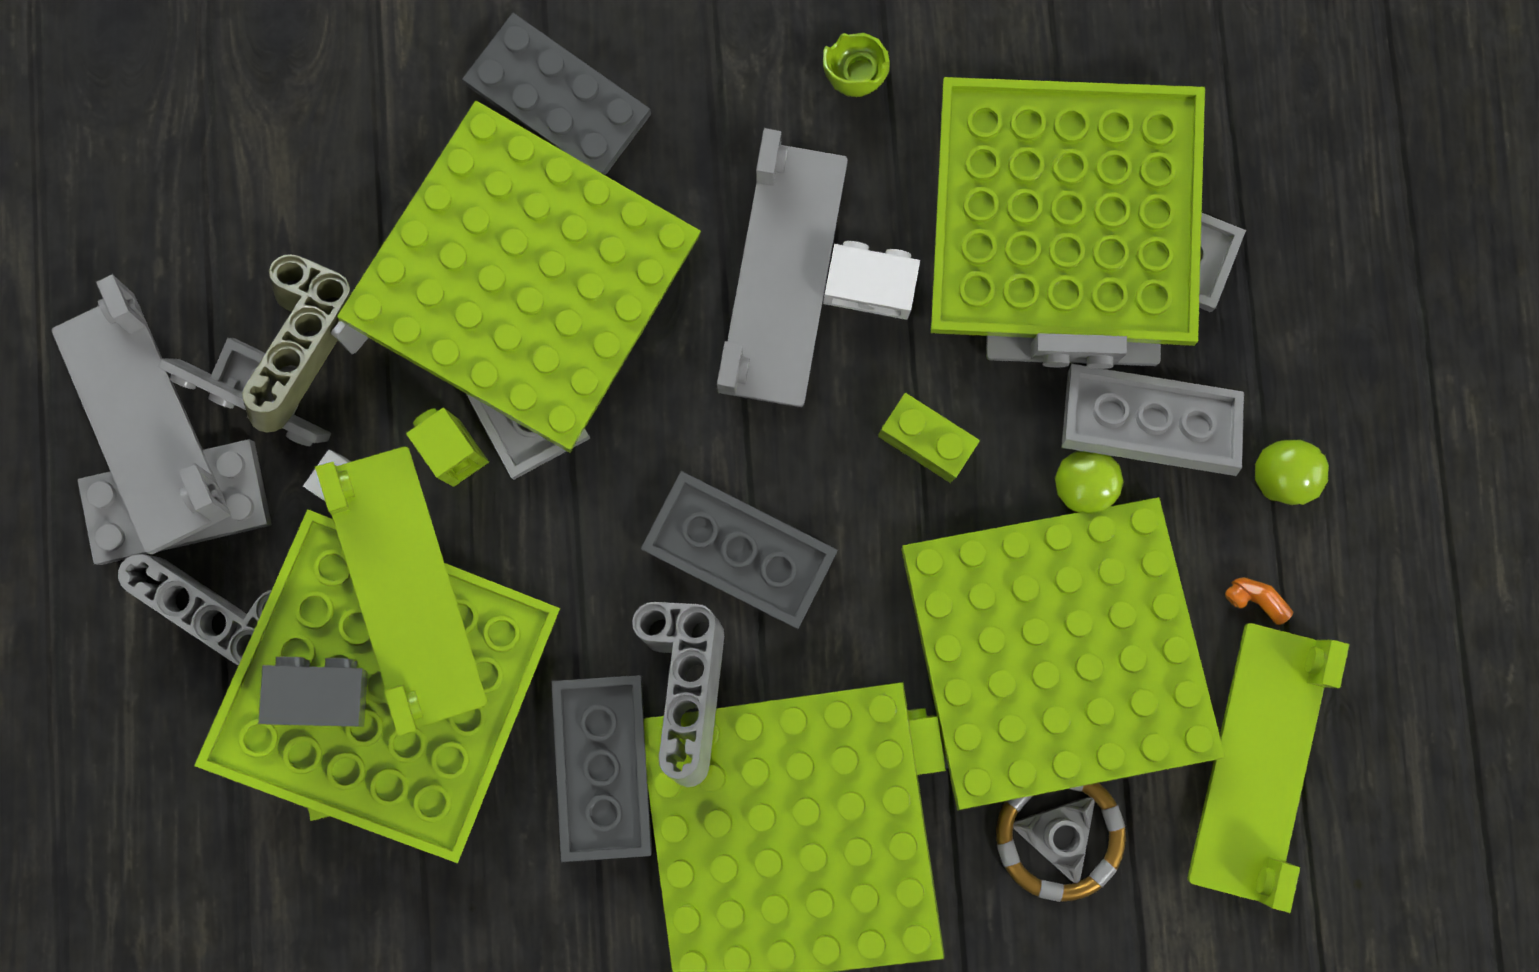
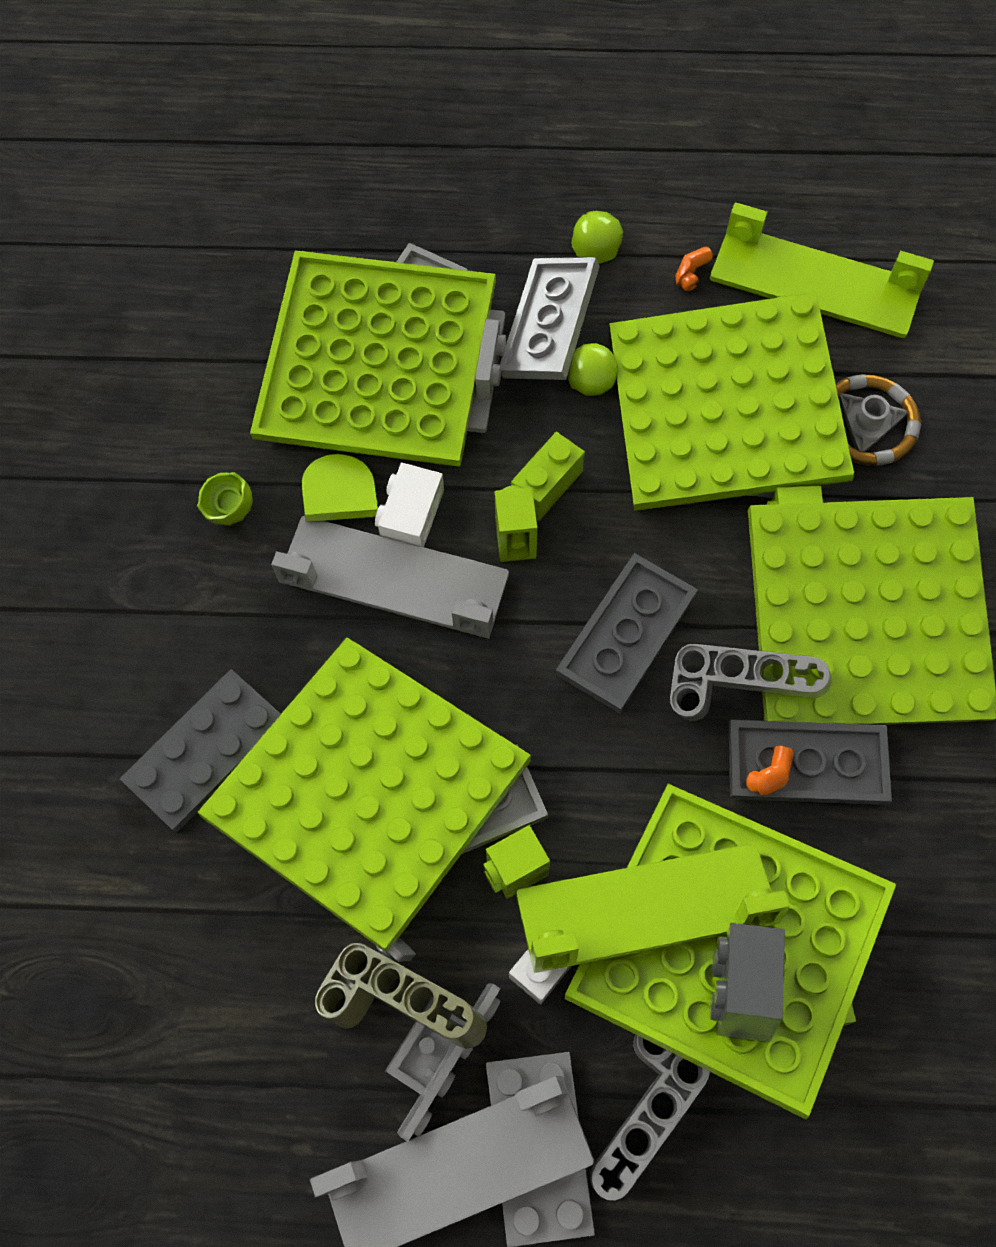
camera: 80 degrees left, 15 degrees down
none -> lime tile [302,454,378,522]
none -> lime brick [495,486,537,562]
none -> orange arm [746,746,794,795]

